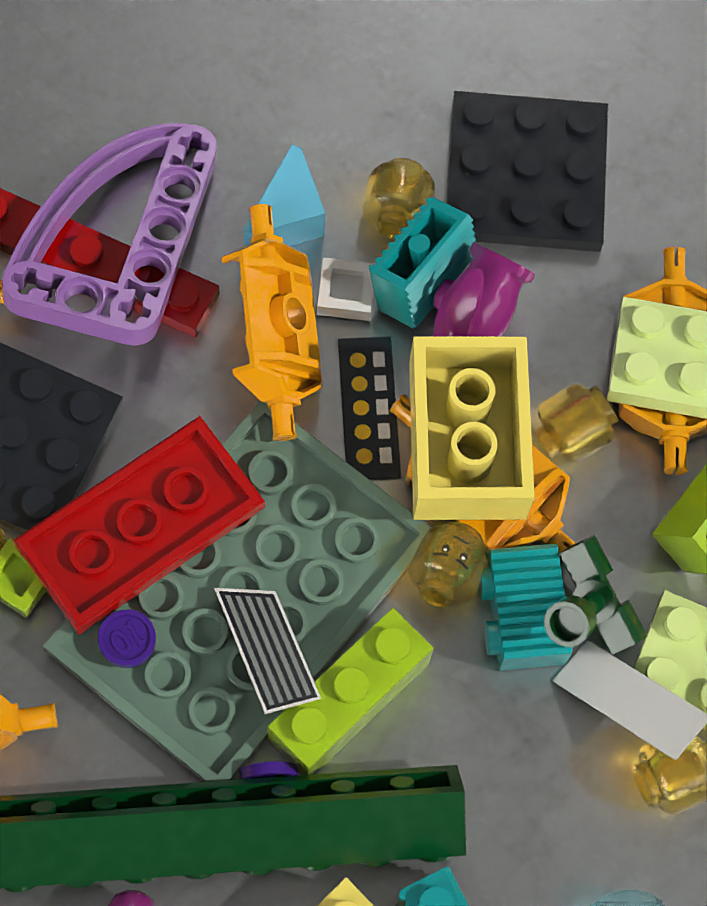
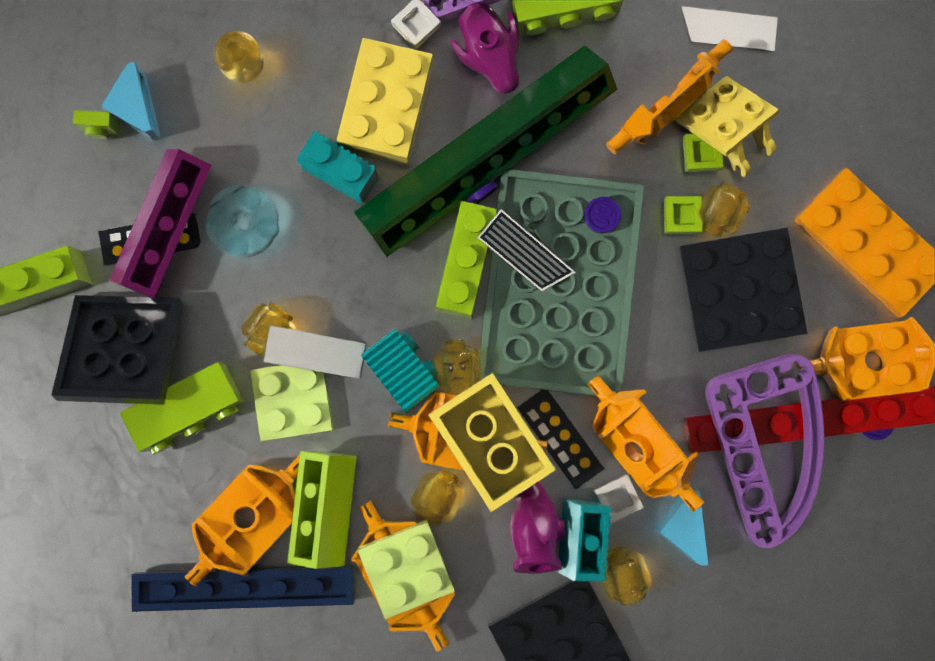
camera: 155 degrees right, 15 degrees up
red tile [12,416,265,635] -> none
bar [544,534,647,655] -> none

